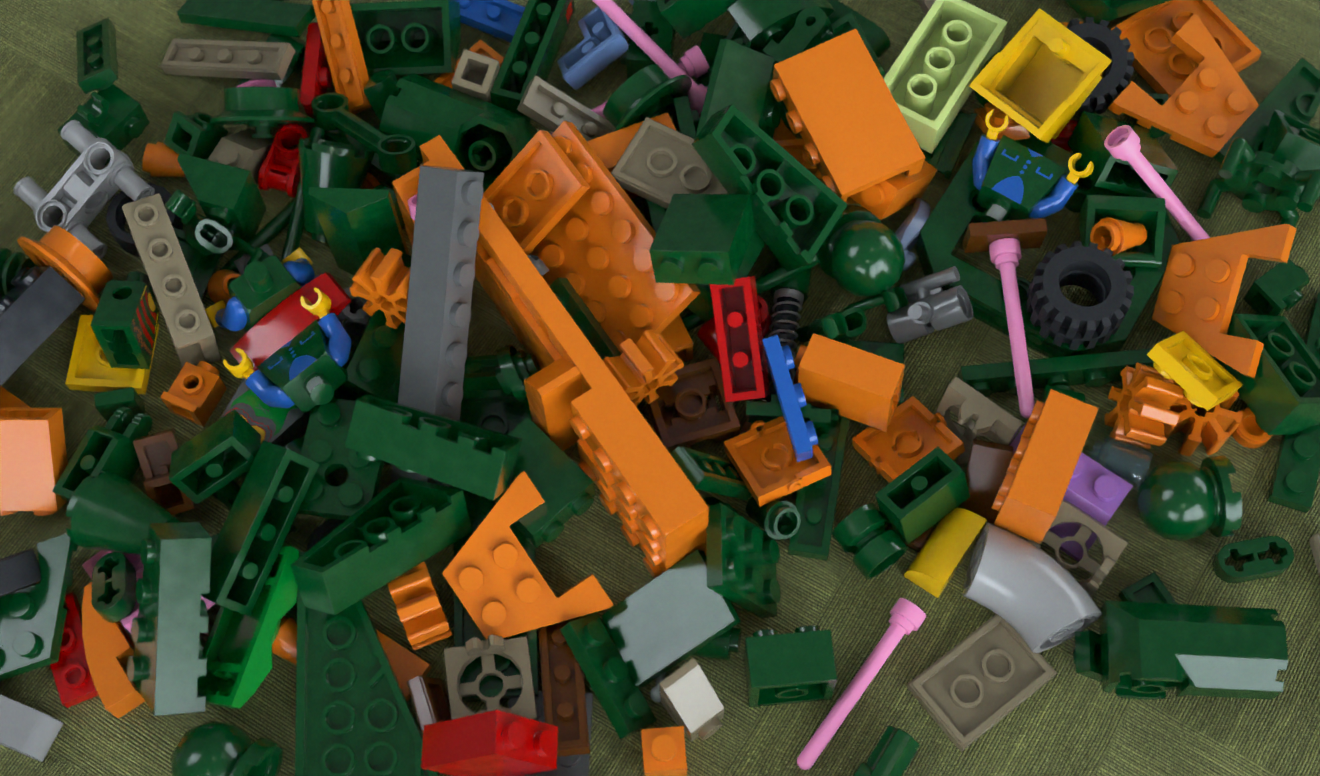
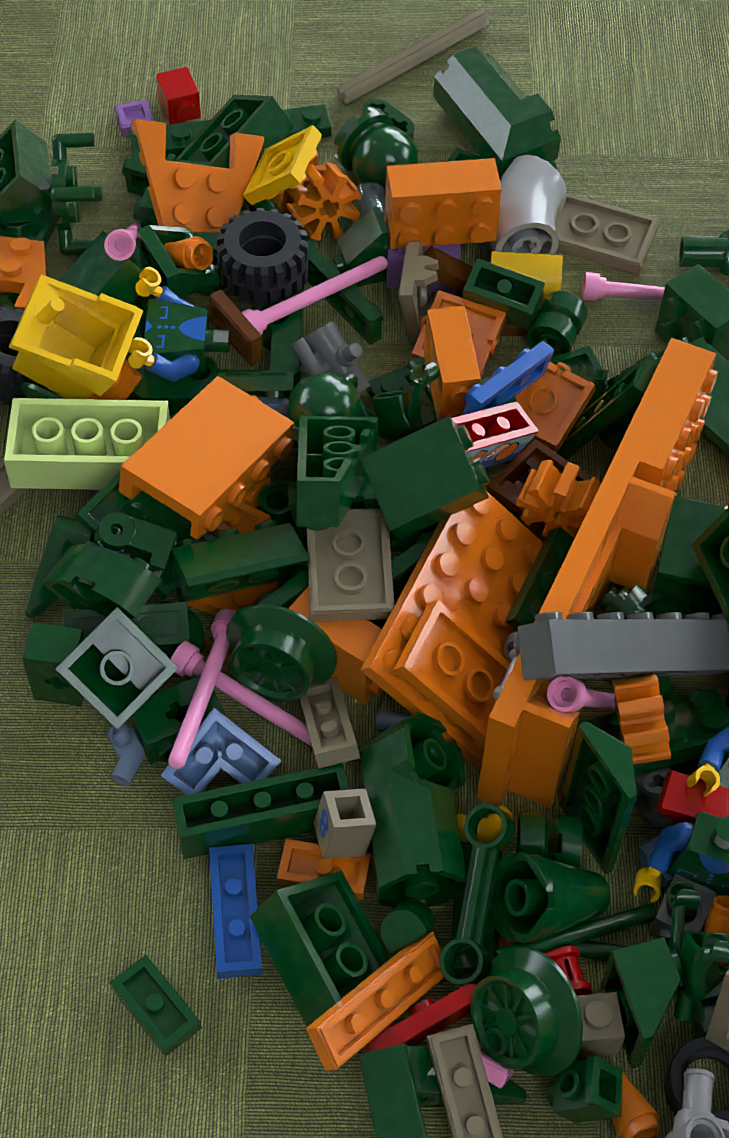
camera: 125 degrees left, 10 degrees down
none -> dark green plate [217,372,294,398]

